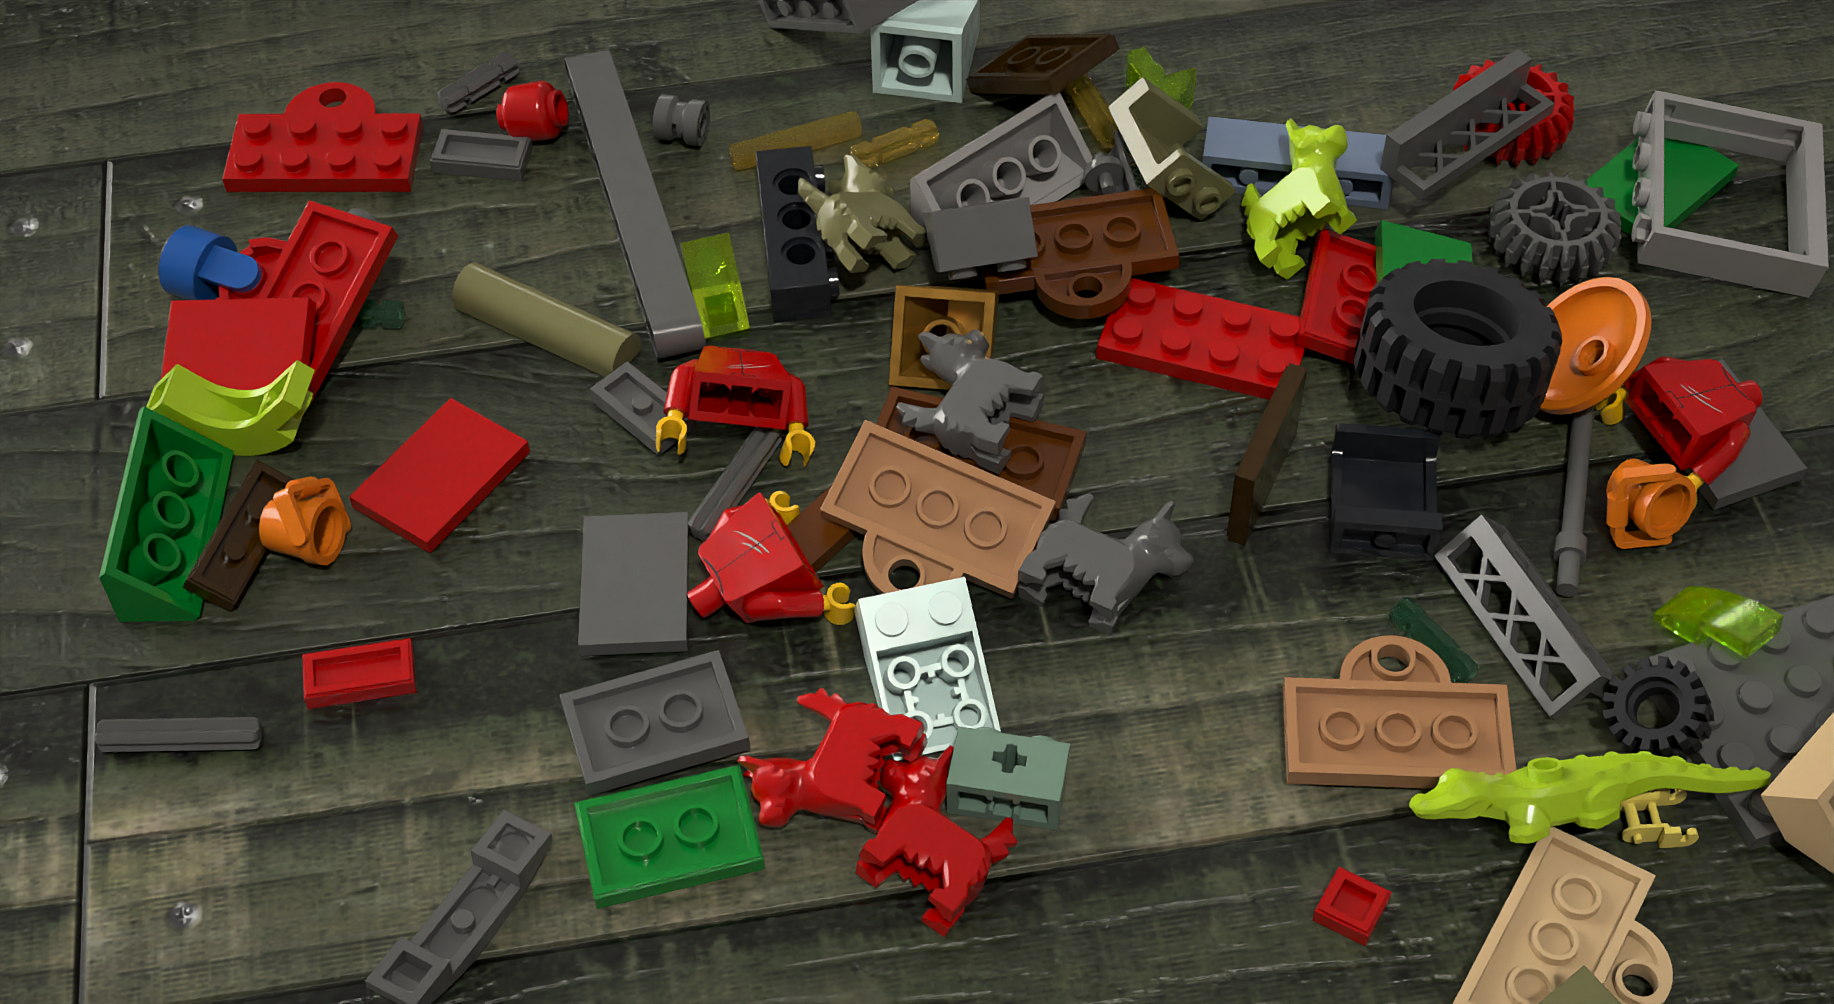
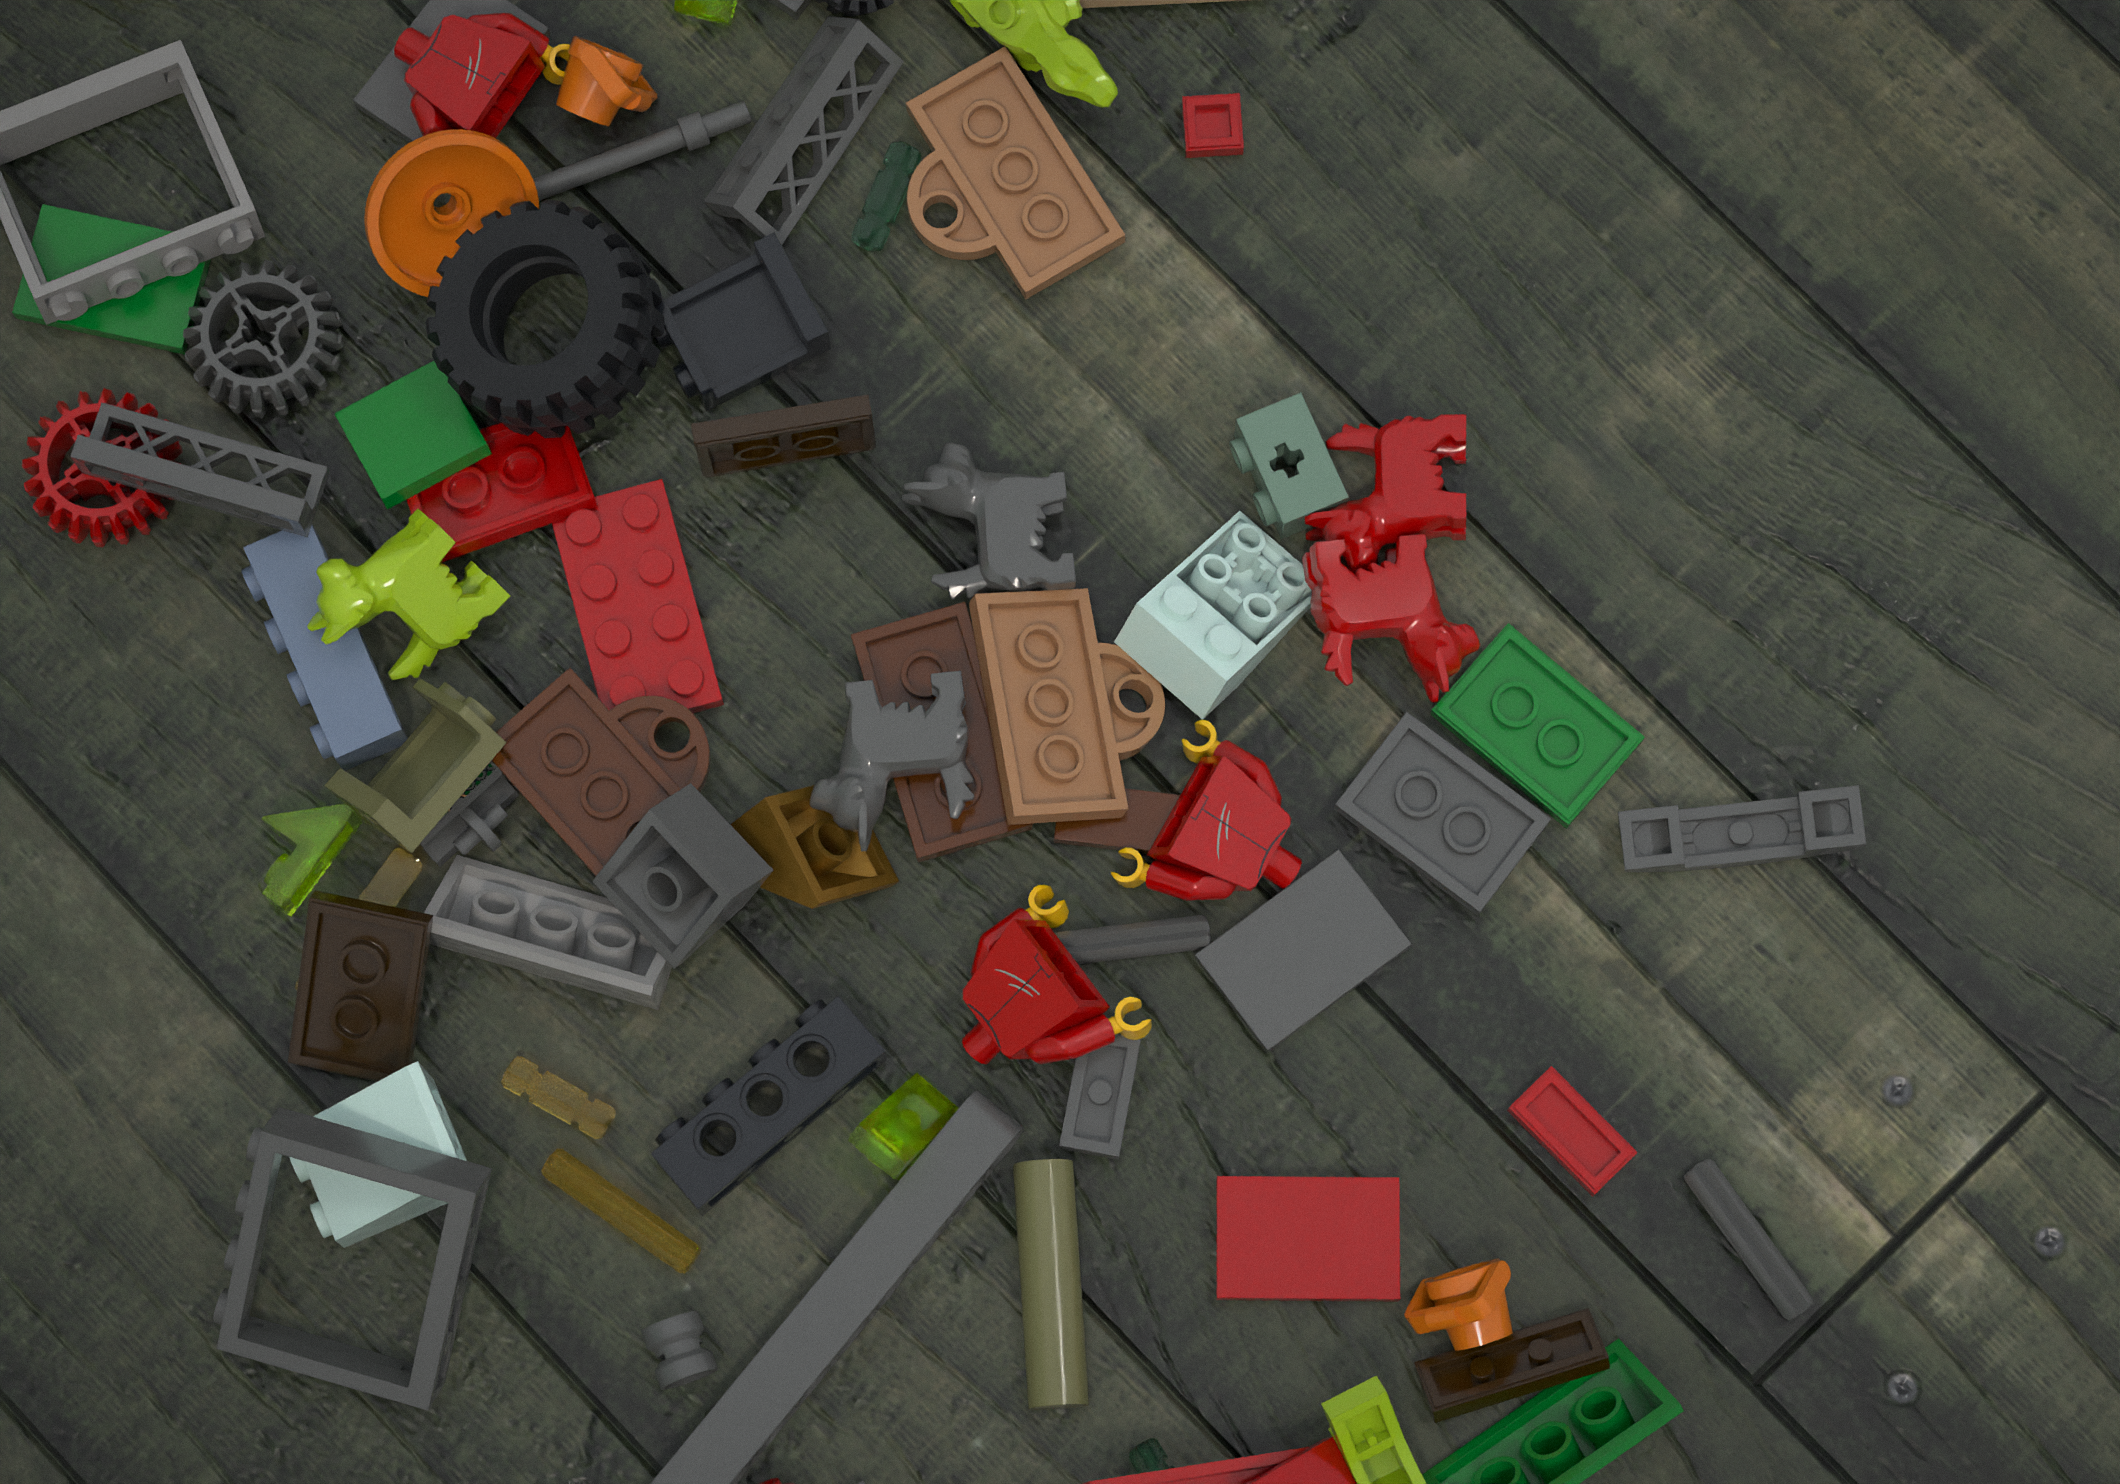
camera: 125 degrees left, 25 degrees up
olive animal [798,154,927,273] -> none

